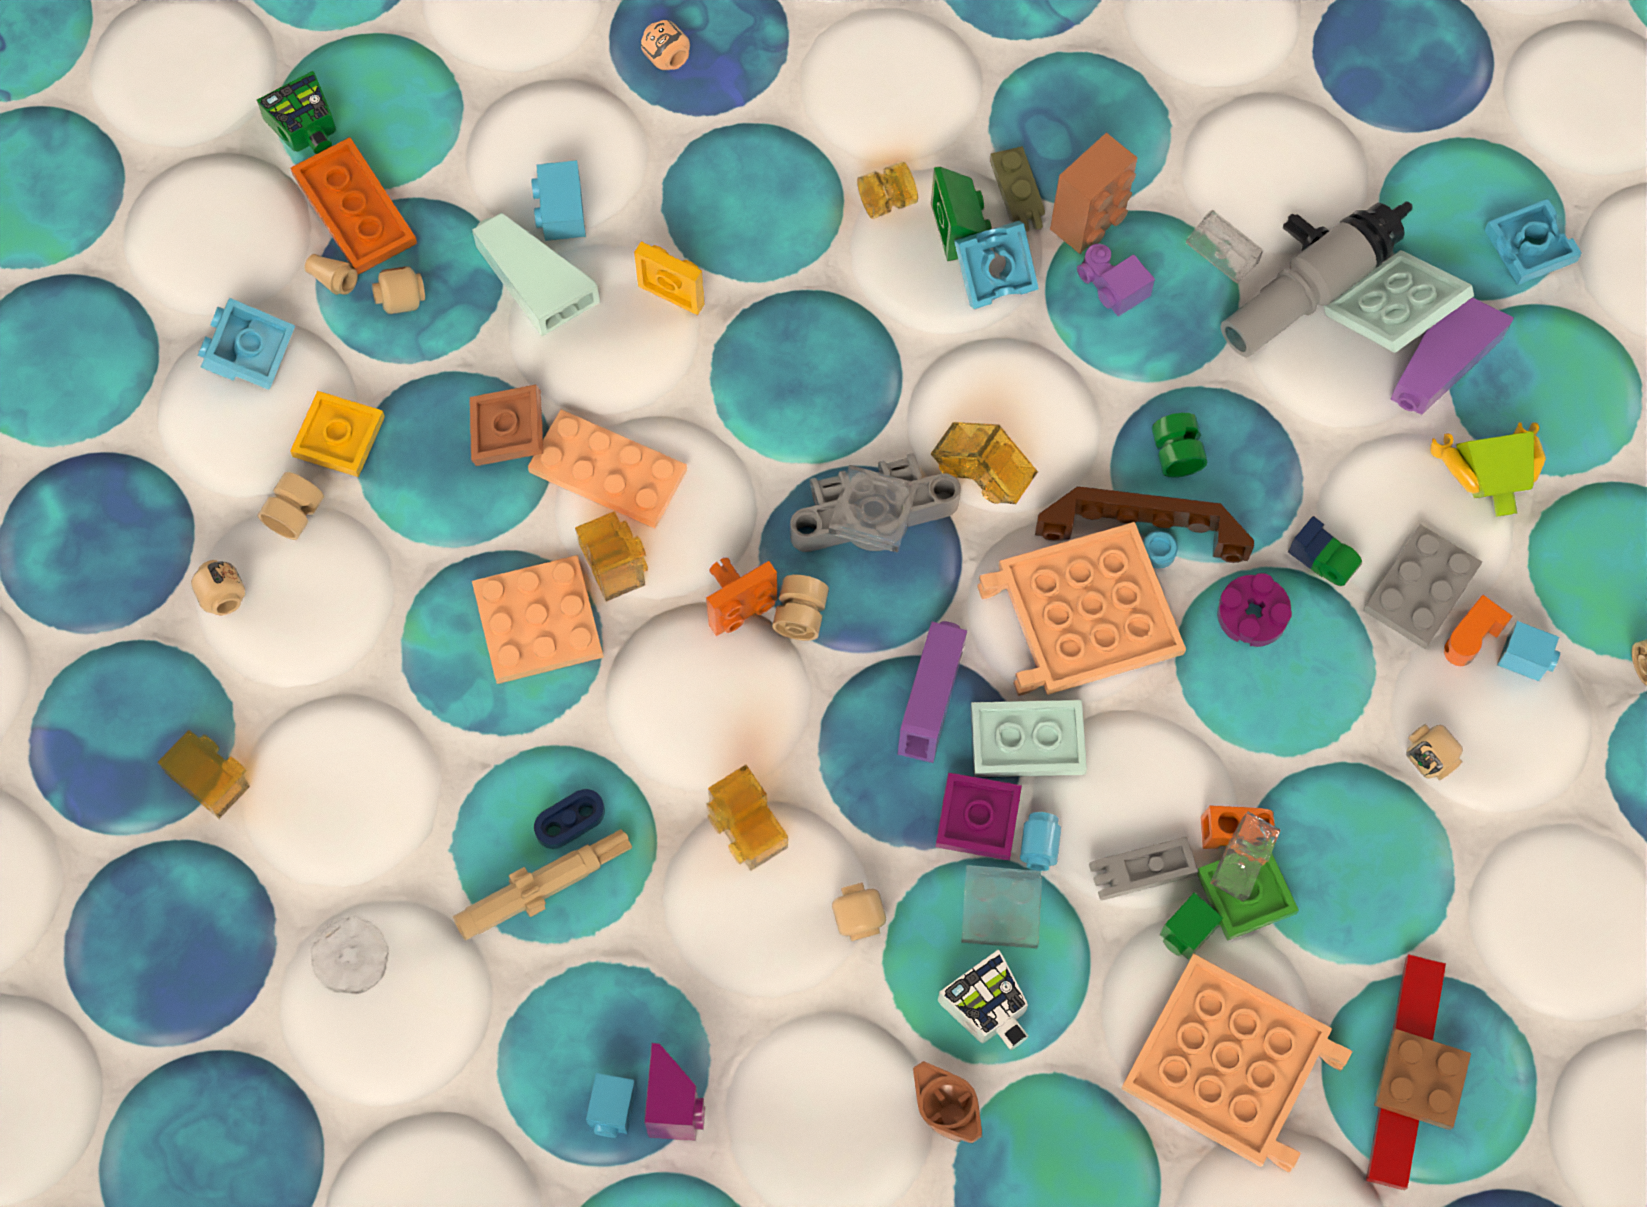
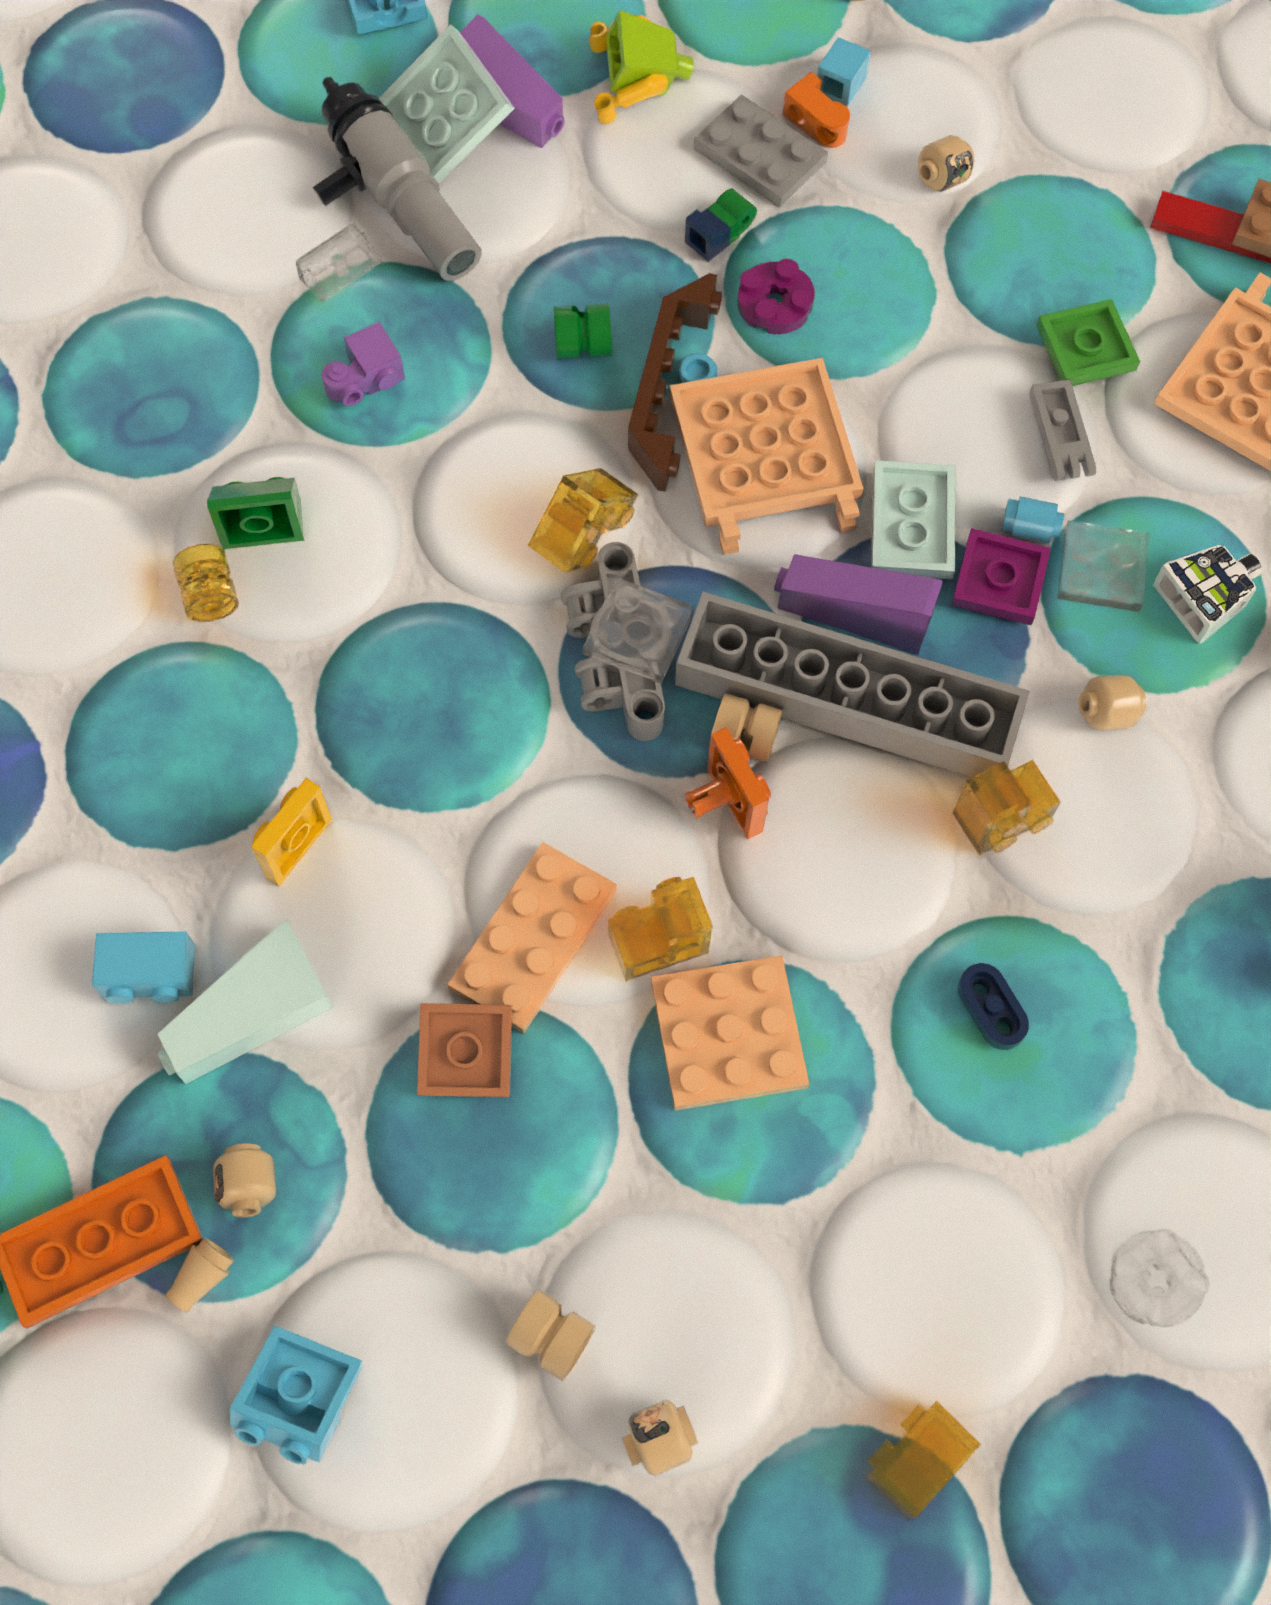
camera: 85 degrees left, 0 degrees up
yellow plate [290,391,385,477] -> none
tan piece [453,829,632,940] -> none
medium azure brick [954,221,1039,309] -> none
olive hinge [990,146,1045,232] -> none
nougat brick [1050,132,1137,254] -> none
green brick [1160,892,1223,960] -> none
orange leg [1201,805,1276,849] -> none
clear slope [1210,811,1280,902] -> none
none -> light grey brick [675,592,1030,786]

